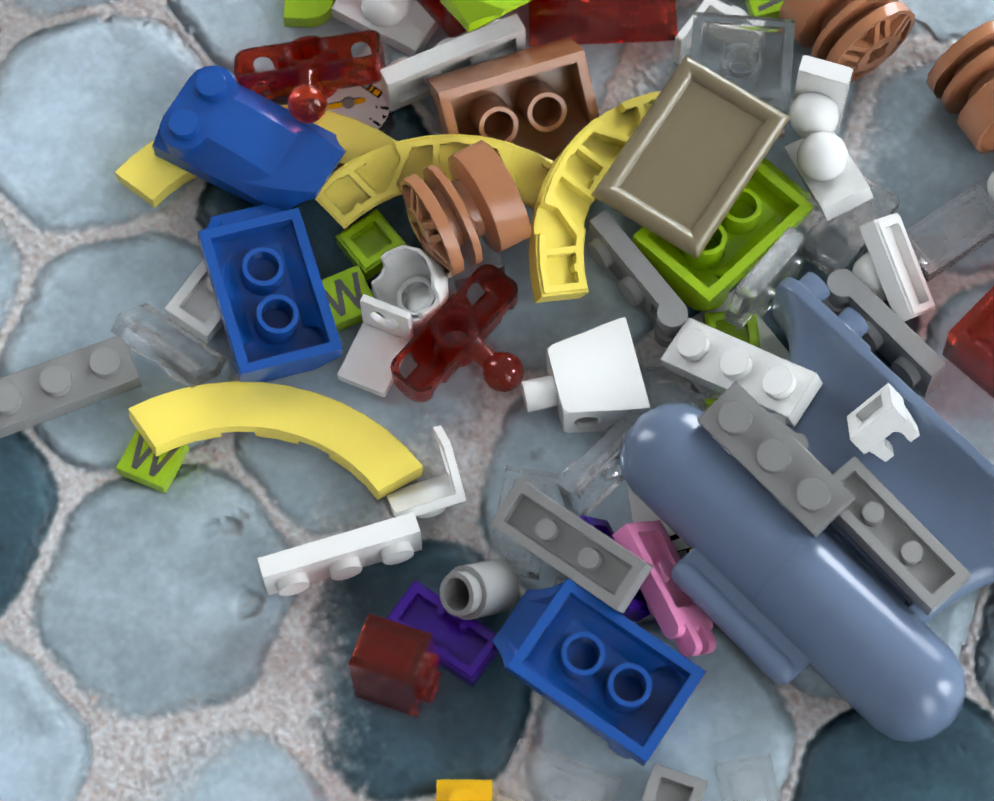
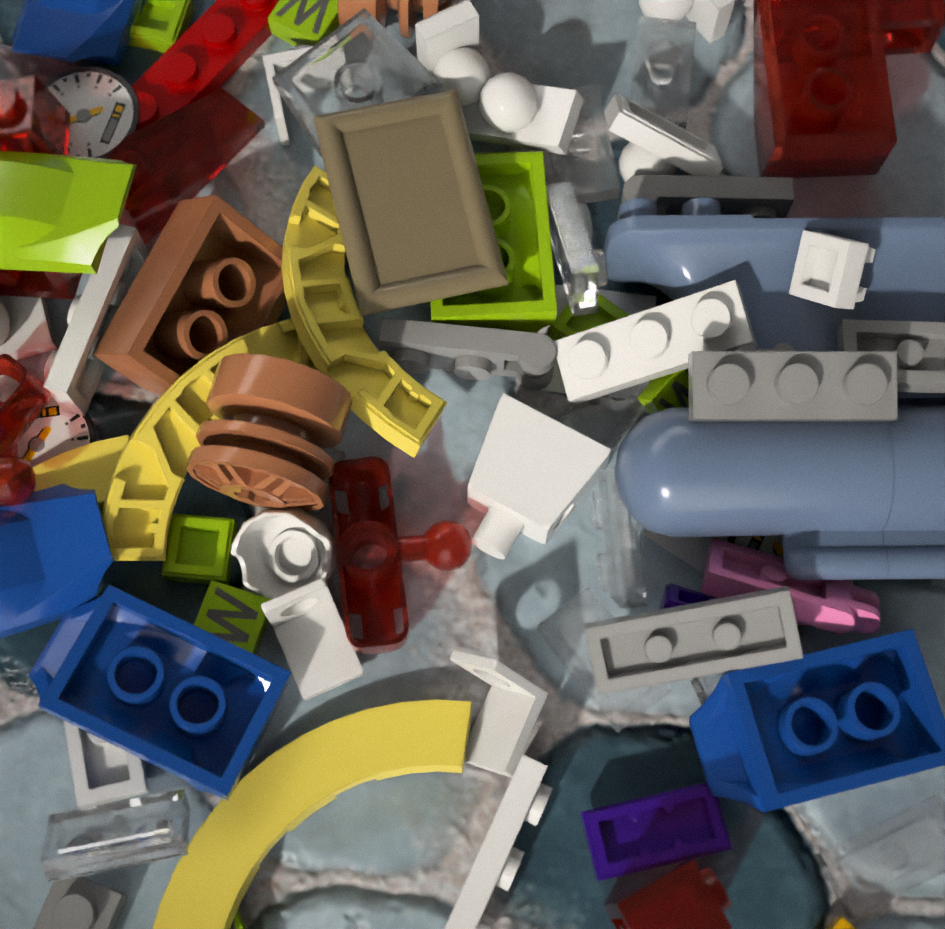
camera: 50 degrees left, 5 degrees up
light grey brick [440,559,519,620] -> none

